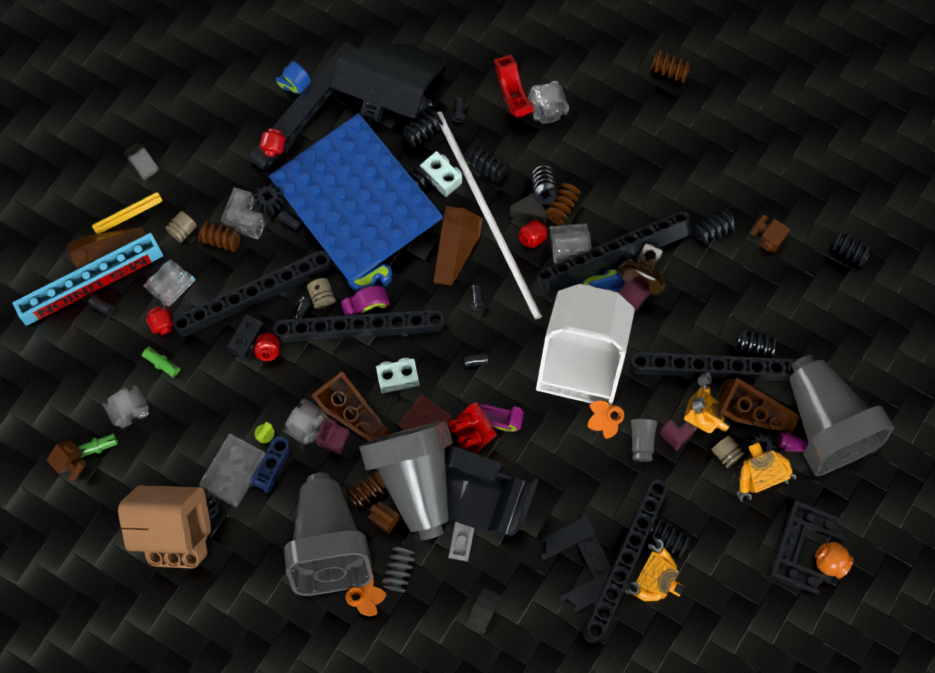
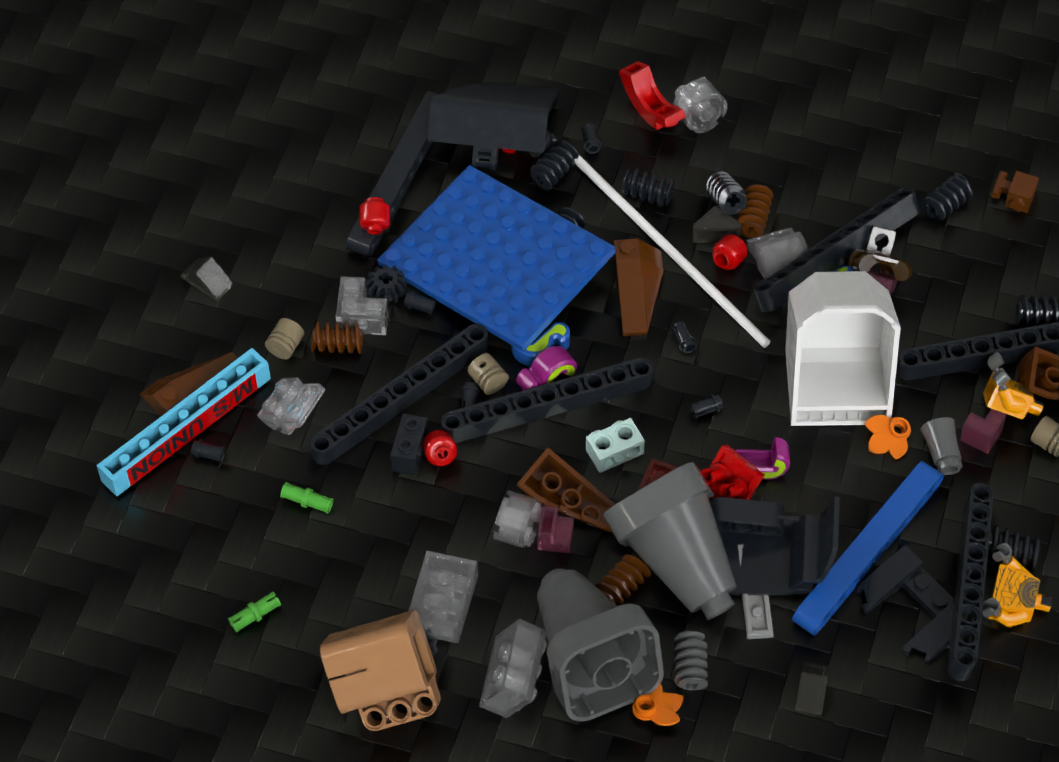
camera: 15 degrees left, 15 degrees down
reddish brown brick [47,440,86,481] -> none
yellow axle [92,192,162,234] -> none
clear brick [102,386,149,428] -> none
red head [146,306,173,336] -> none
dark blue piece [250,436,291,494] -> none
lime plate [255,422,275,444] -> none
blue animal [276,61,311,94] -> none
reddish brown brick [368,501,400,534] -> none
light aqua brick [420,151,462,197] -> none
reddish brown piece [650,50,690,84] -> none
none -> clear brick [479,619,547,718]
none -> blue beam [792,461,944,635]

